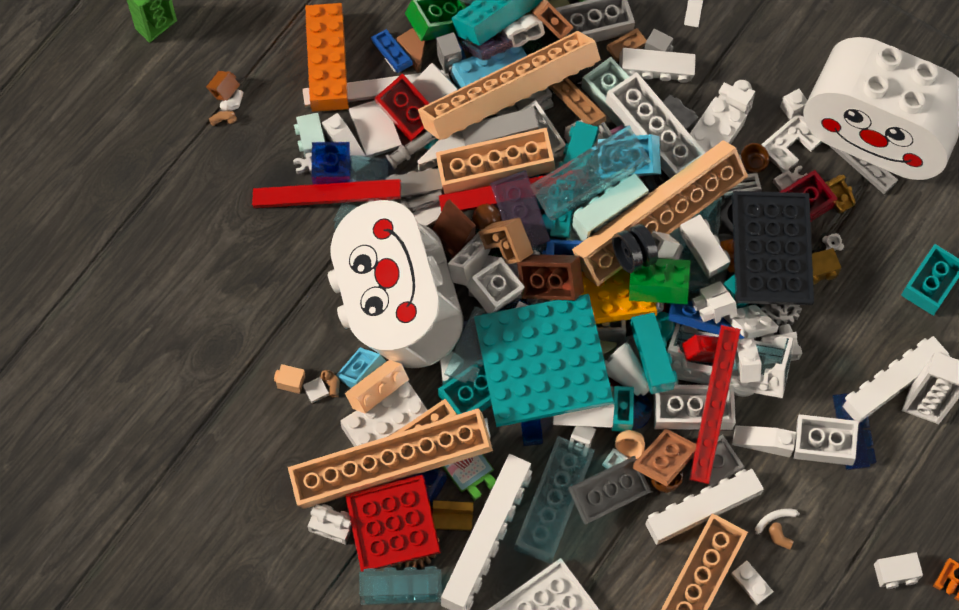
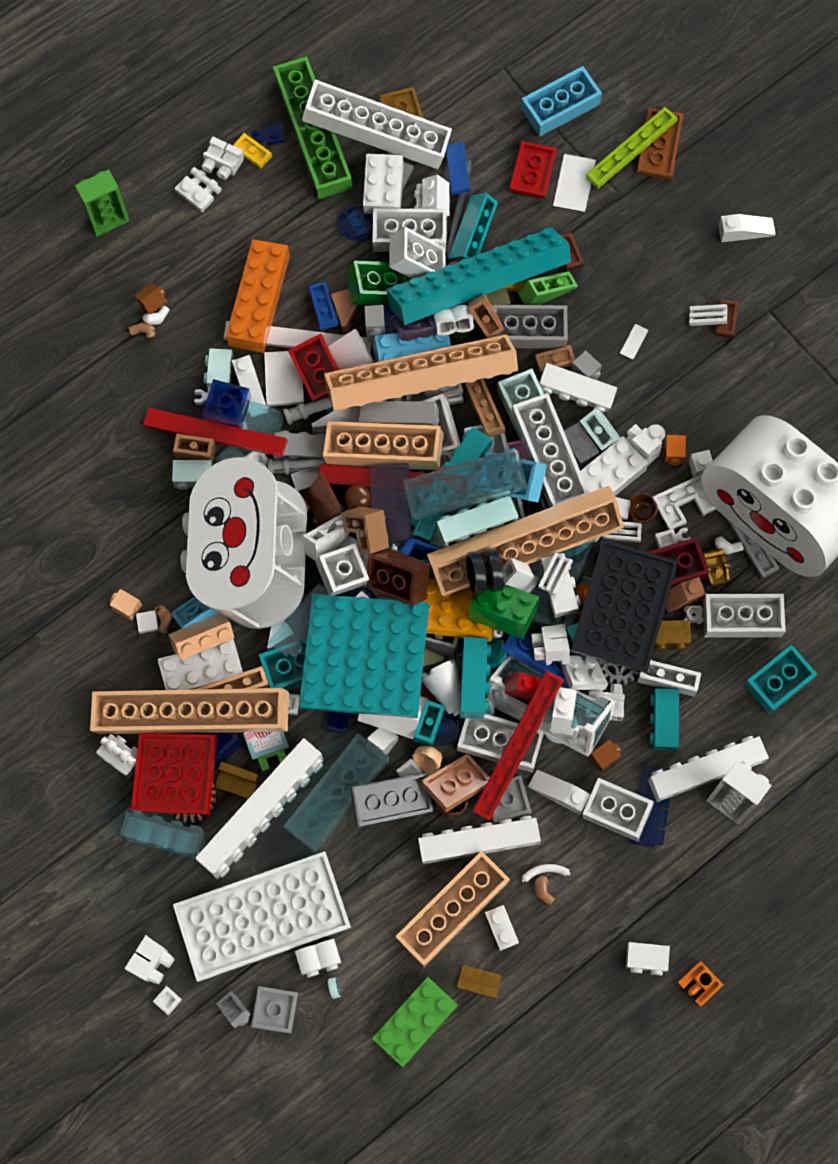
camera: 20 degrees right, 5 degrees up
none -> light aqua brick [172,460,213,490]
none -> medium nougat brick [173,434,216,464]
none -> white tile [538,552,573,596]
none -> light aqua brick [580,409,620,451]
none -> dark orange brick [589,740,622,772]
none -> white brick [637,660,701,697]
none -> teal brick [650,688,679,751]
none -> orange brick [664,435,686,465]
none -> nougat slope [665,577,706,613]
none -> white brick [703,594,786,637]
none -> white arm [715,537,743,555]

